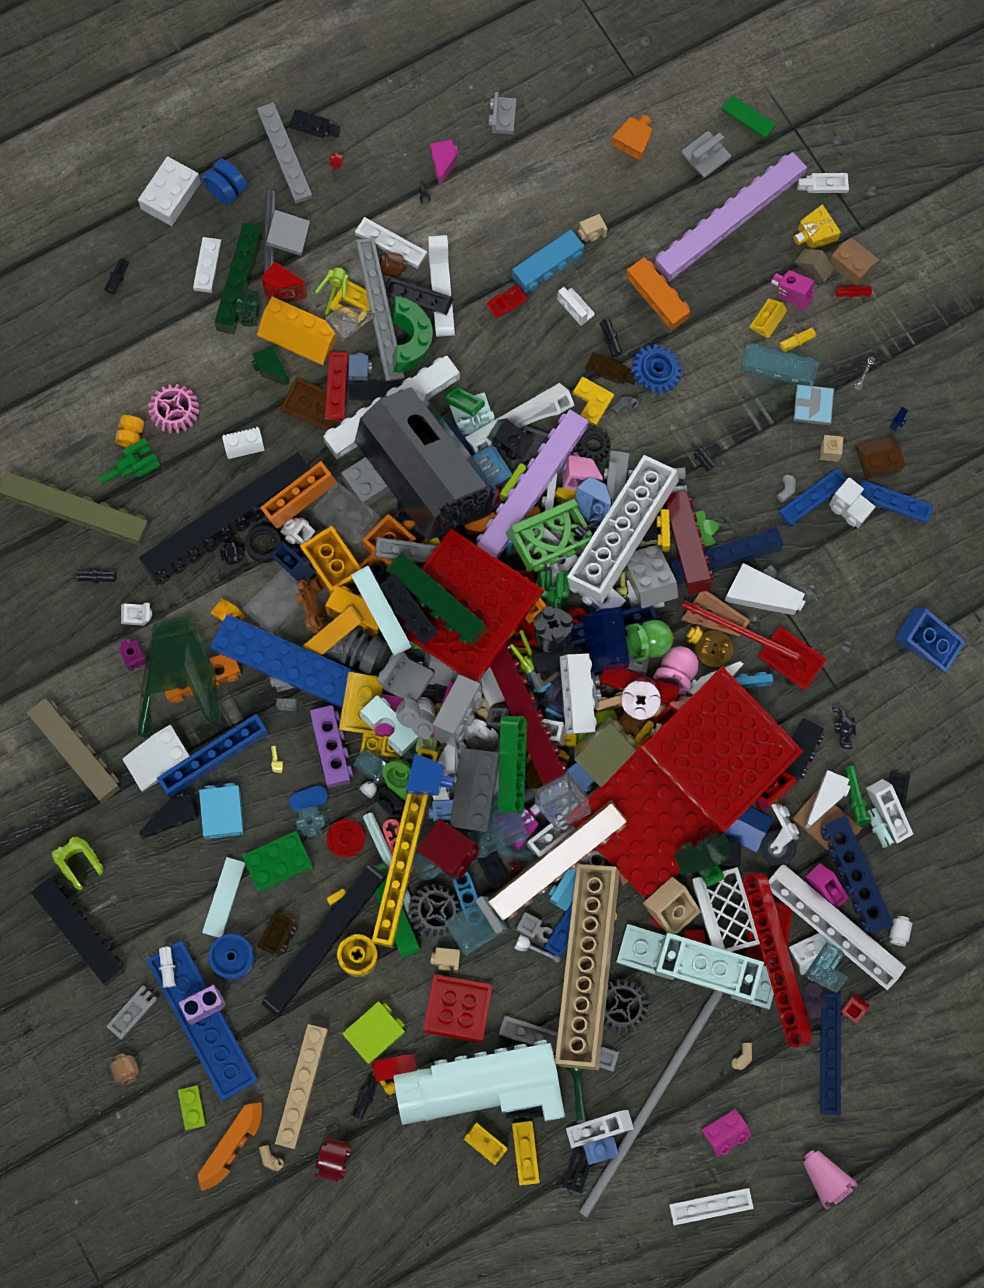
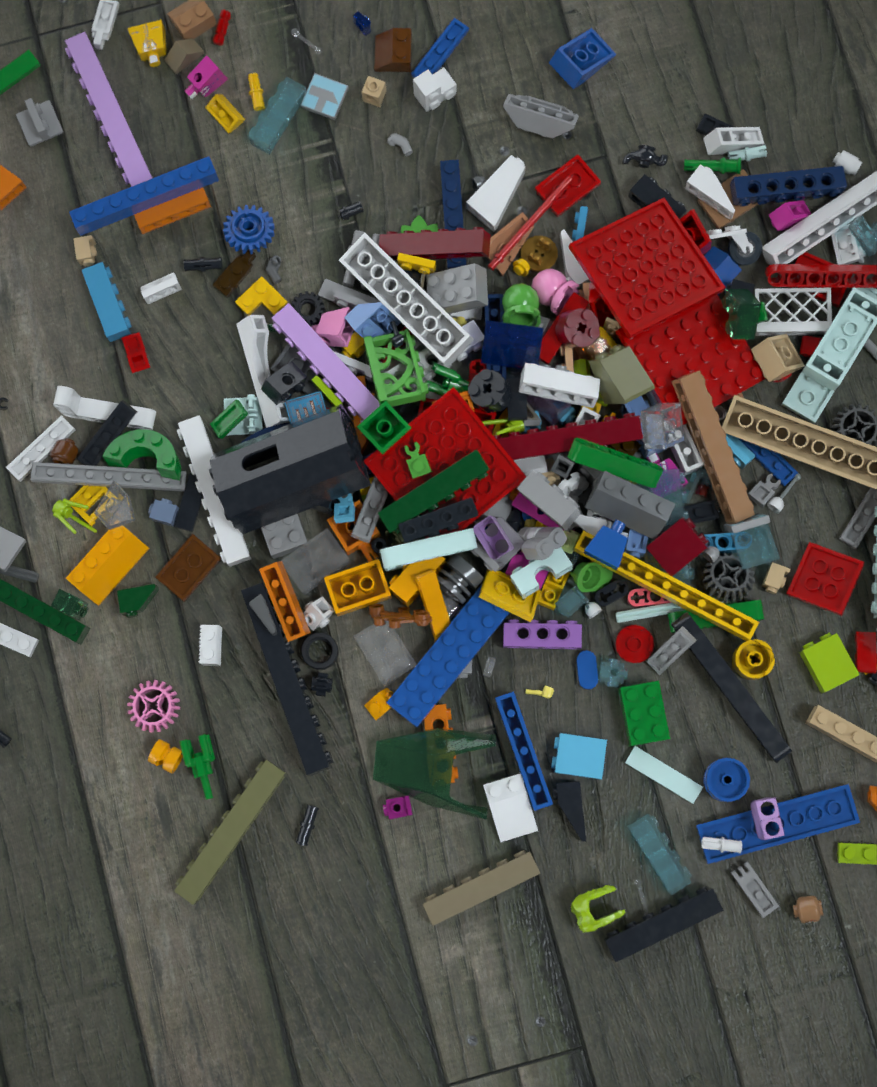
camera: 65 degrees left, 5 degrees up
white bracket [121,603,152,626] -> none
dark brown bracket [257,911,298,958] -> none
red slope [261,261,307,302] -> none
dark blue brick [270,542,315,582] -> none
red tile [325,351,348,421] -> none
yellow tile [327,889,346,908] -> none
blue tile [778,468,847,527] -> none
none -> blue brick [69,156,219,236]
none -> dark grey slope [249,594,278,636]
none -> medium azure plate [334,493,355,524]
none -> green slope [357,401,412,455]
none -> bright green plate [405,442,432,479]
none -> lavender piece [473,516,514,559]
none -> light grey wedge [503,94,579,138]
none -> clear light blue brick [627,814,692,895]
none -> light grey tile [646,626,696,675]
none -> light grey hinge [702,546,720,563]

